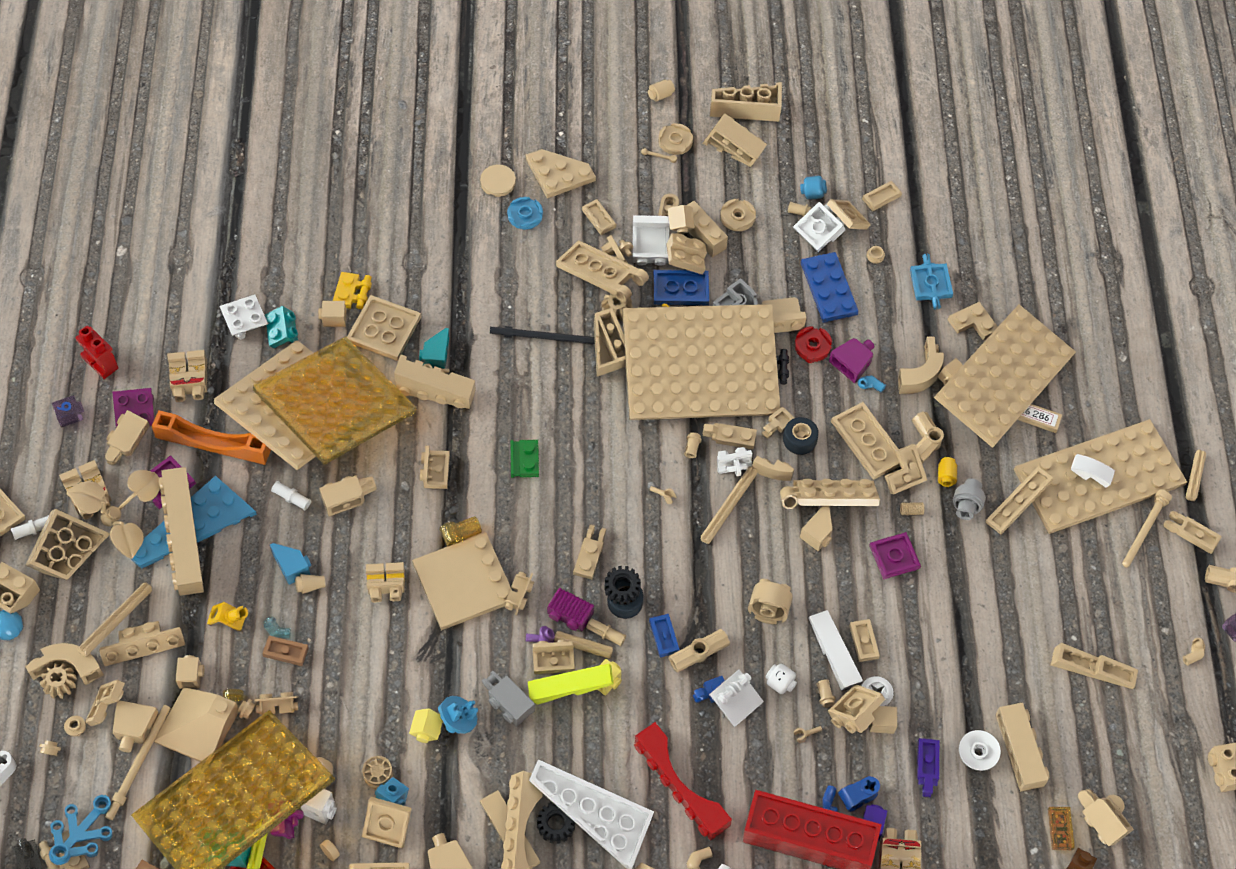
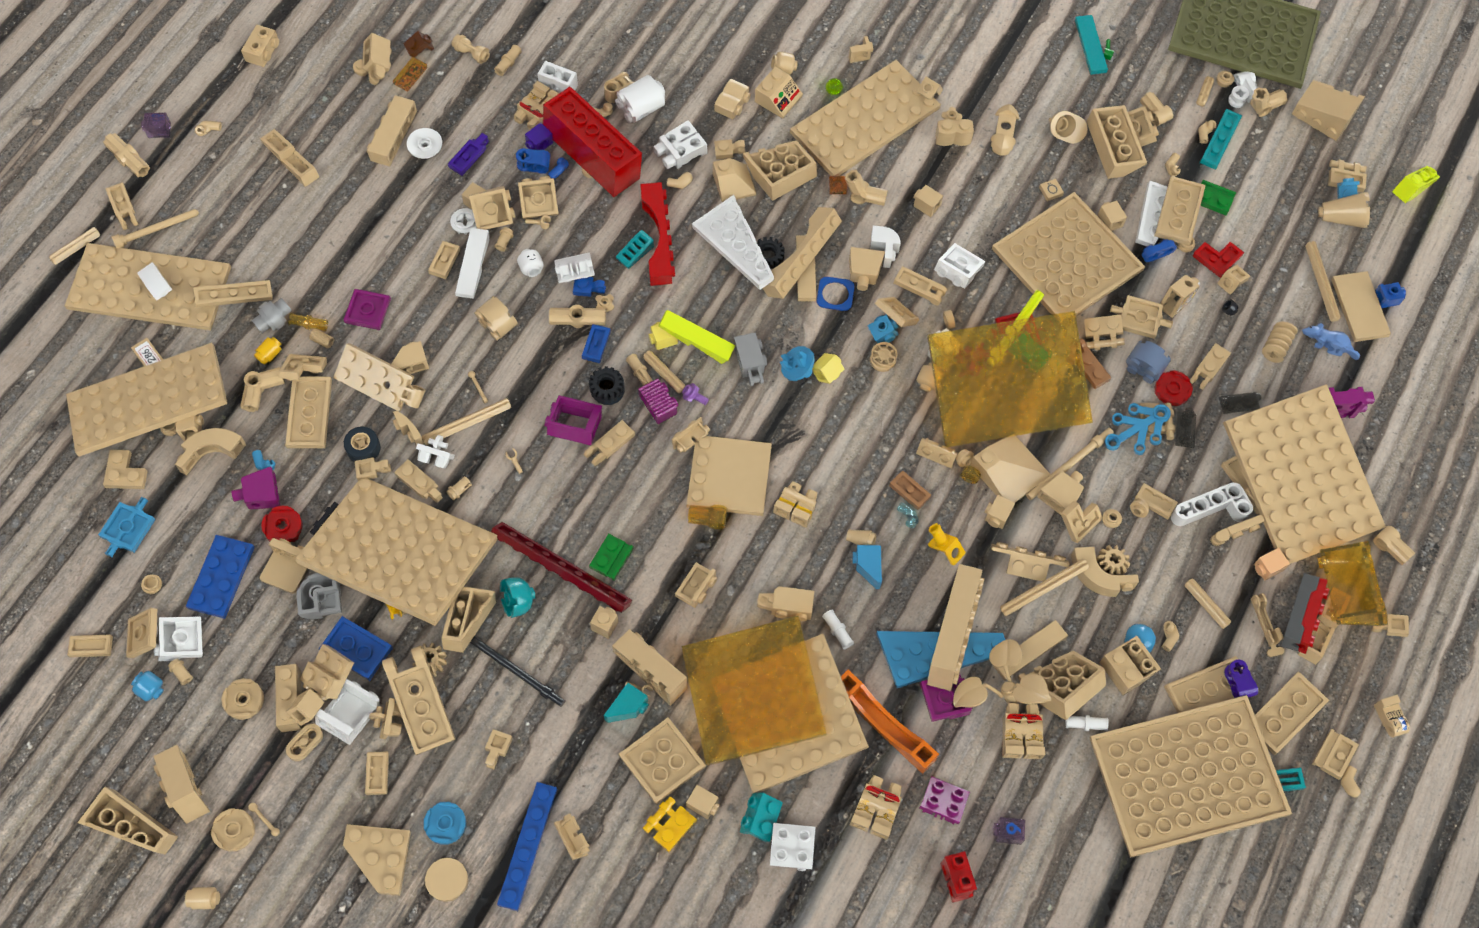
camera: 150 degrees left, 5 degrees up
tan hinge [105,410,150,465] -> none
tan bracket [533,640,575,674] -> none
none -> clear yellow pin [288,313,328,332]
none -> tan hinge [468,371,488,404]
none -> tan plate [485,729,513,770]
none -> dark red plate [491,522,633,613]
none -> blue plate [497,782,557,912]
none -> teal cylinder [500,577,535,618]
none -> tan plate [518,176,559,219]
none -> magenta window [544,395,602,446]
none -> tan hinge [554,814,590,860]
none -> tan brick [590,606,618,639]
none -> tan plate [595,294,614,312]
none -> teal slope [616,230,654,269]
none -> blue piece [817,277,854,311]
none -> tan tile [993,620,1068,681]
none -> tan plate [1134,483,1178,520]

